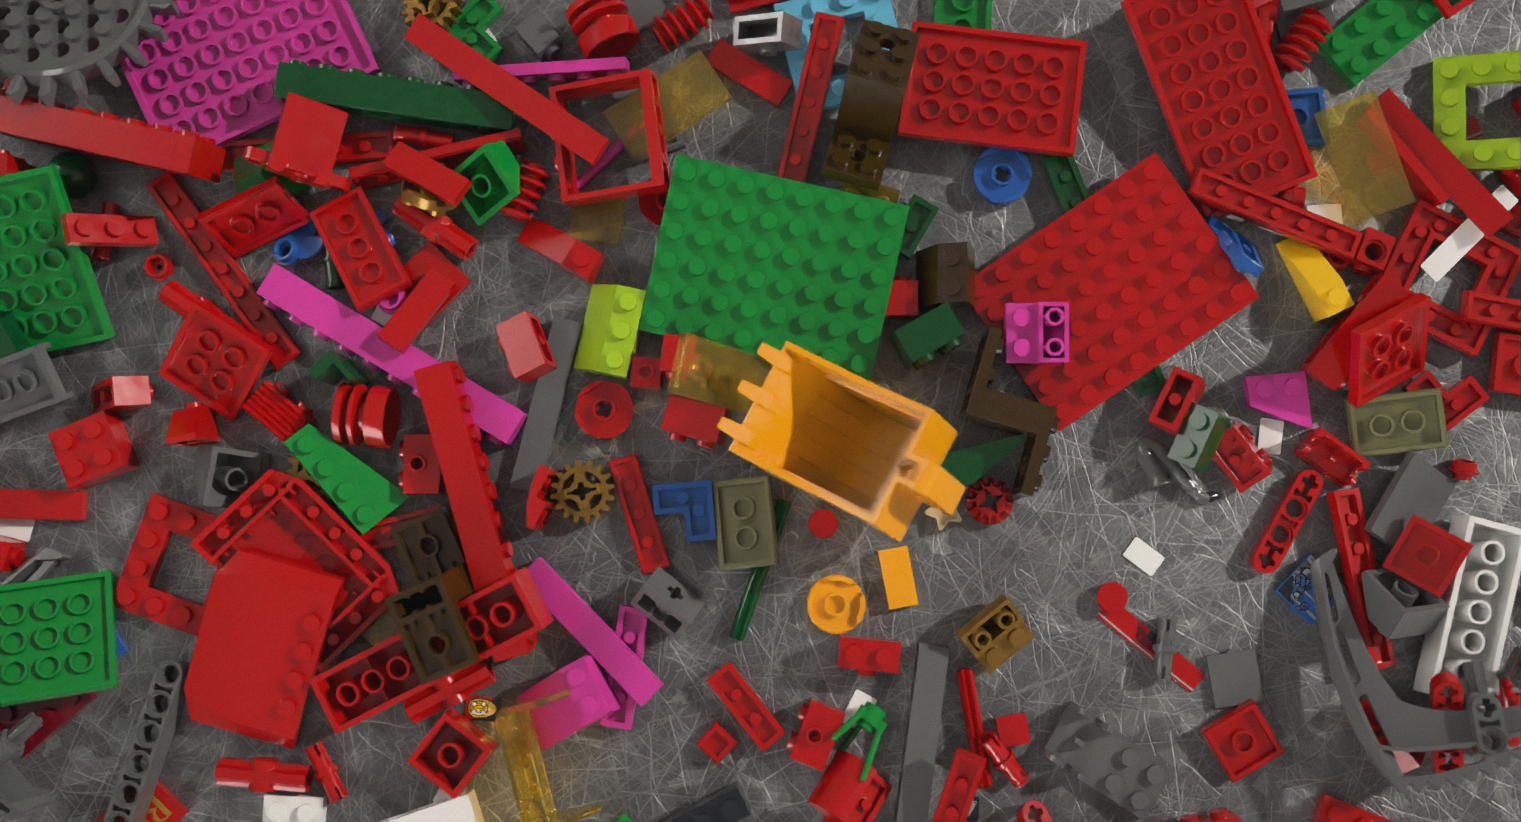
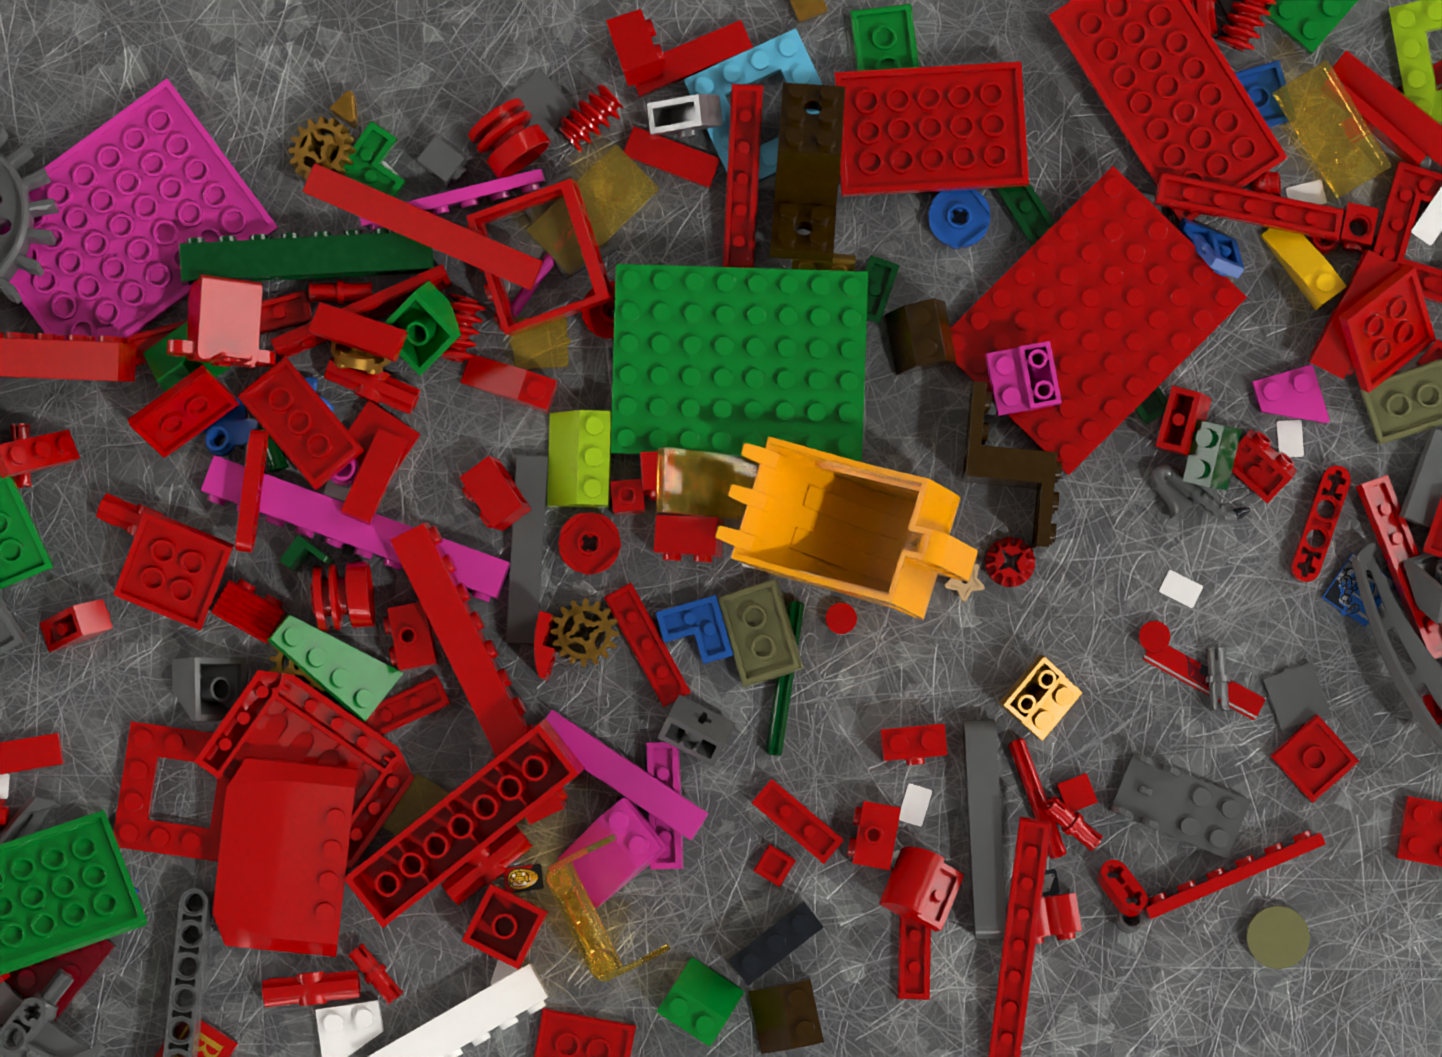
camera: 15 degrees left, 0 degrees up
red brick [48,410,140,490] -> none
red plate [144,253,175,282] -> none
red tile [145,171,303,371] -> none
red slope [165,402,220,448] -> none
dark brown bracket [384,506,481,685] -> none
light orange tile [807,575,866,634] -> none
green plant [832,701,888,781] -> none
light orange tile [877,545,919,610] -> none
red slope [885,275,918,319] -> none
dark green brick [889,302,965,370] -> none
dark green slope [941,434,1024,492] -> none
red hinge [1292,427,1371,488] -> none
none -> red beam [235,429,268,553]

